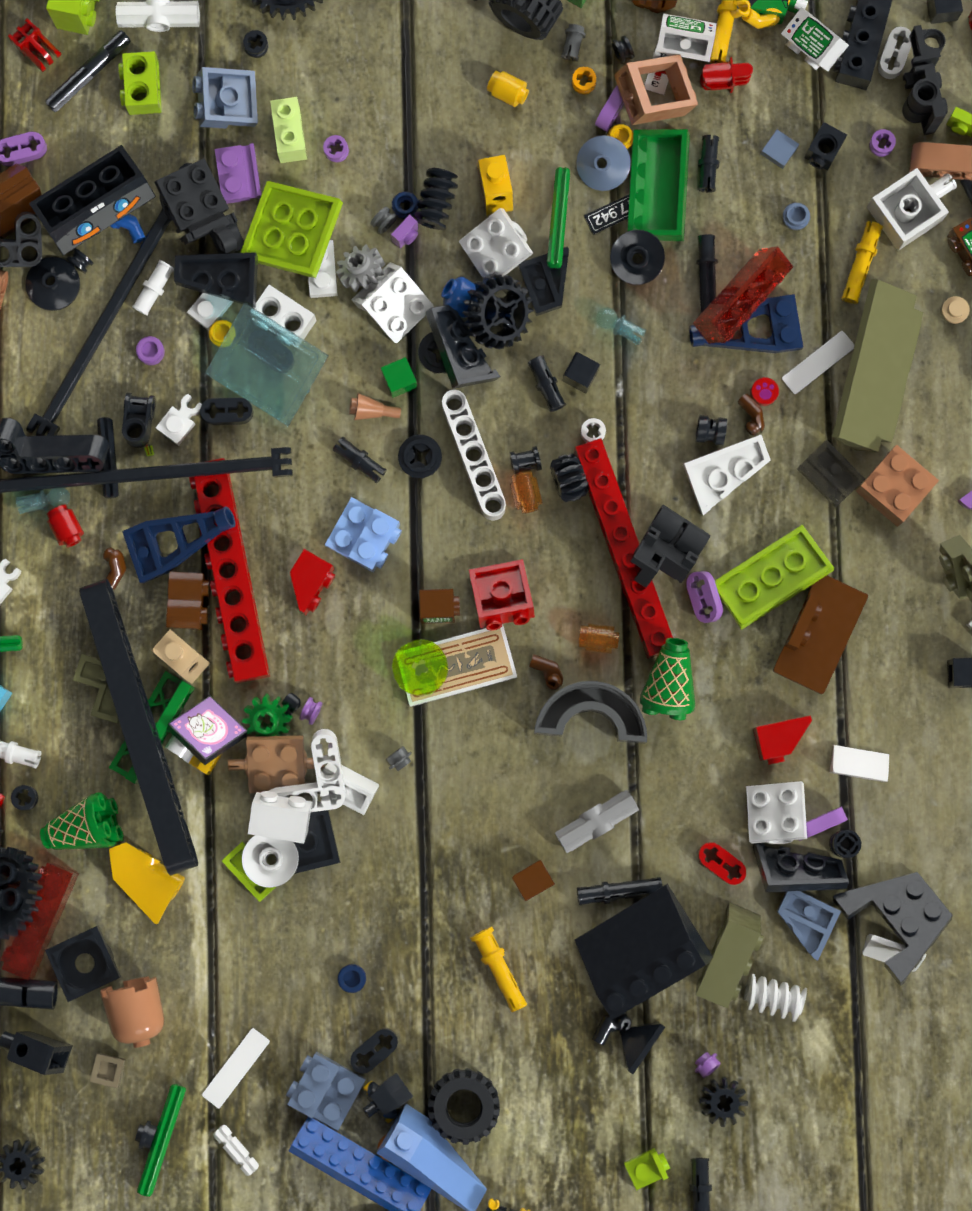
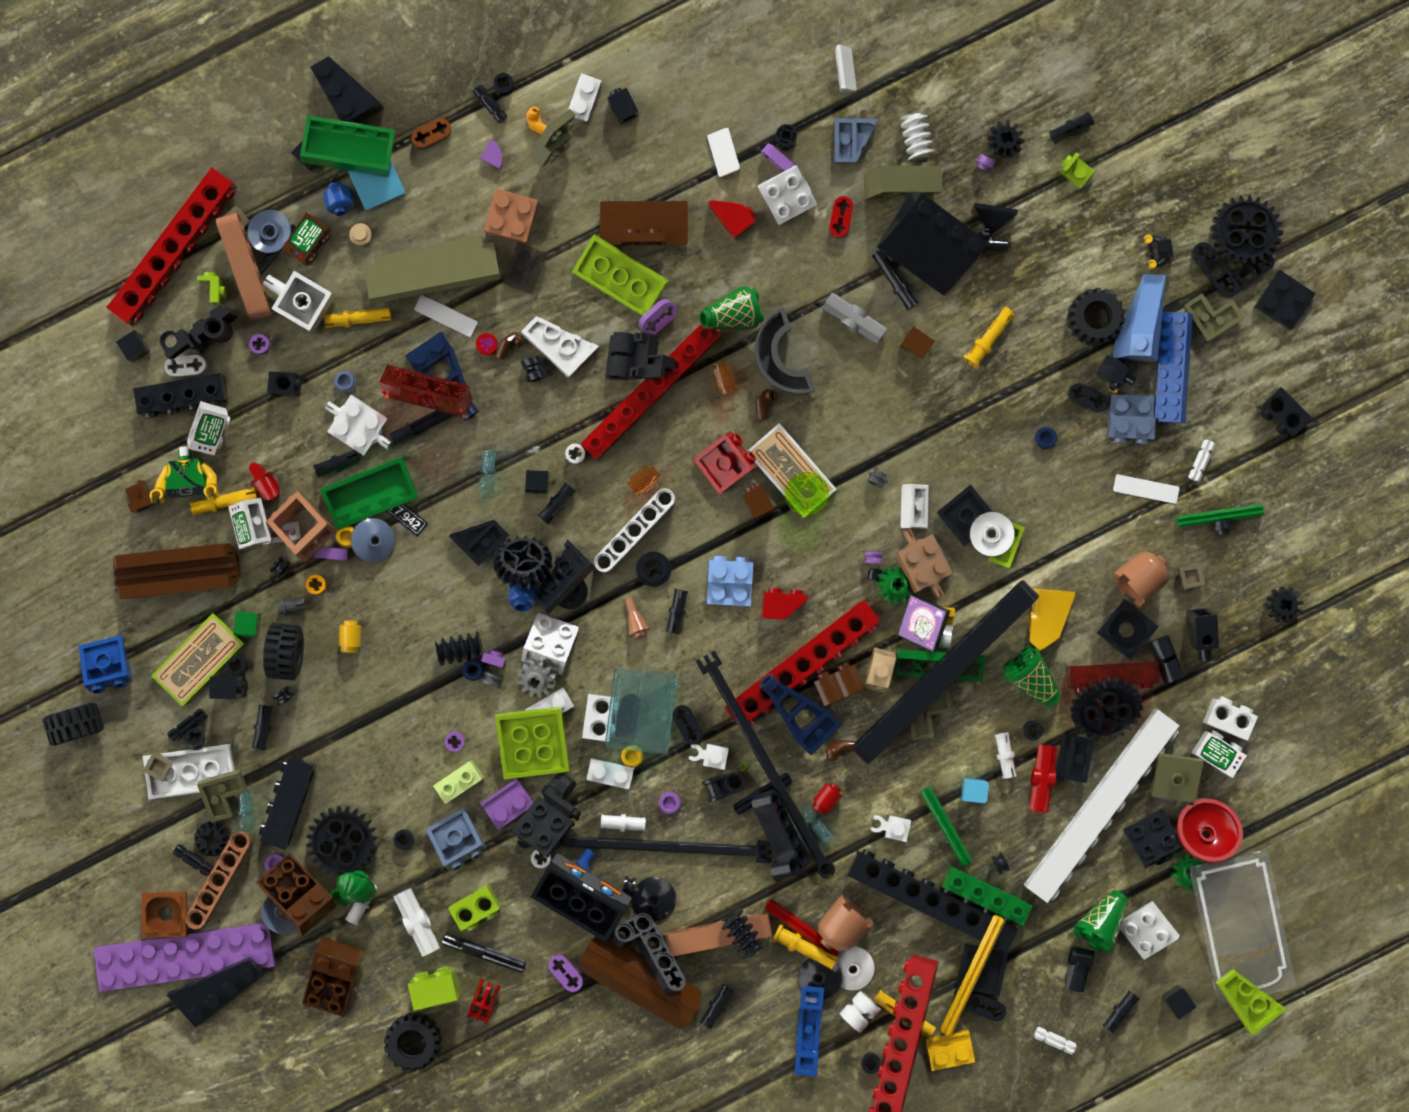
camera: 115 degrees left, 5 degrees up
black wing [174,252,258,308] -> none
white piece [248,791,312,844] -> none
white beam [269,729,346,812] -> none
green piece [381,357,417,398] -> none
white plate [459,208,533,277] -> none
yellow torso [477,155,513,215] -> none
black bush [509,446,542,476] -> none
green axle [547,167,570,269] -> none
black gear [550,453,589,502] -> none
black dish [610,230,665,285] -> none
black wing [753,842,849,892] -> none
sand blue tile [761,130,799,169] -> none
wing [833,872,953,986] -> none
none -> white plate [324,395,392,456]
none -> white bush [531,850,551,868]

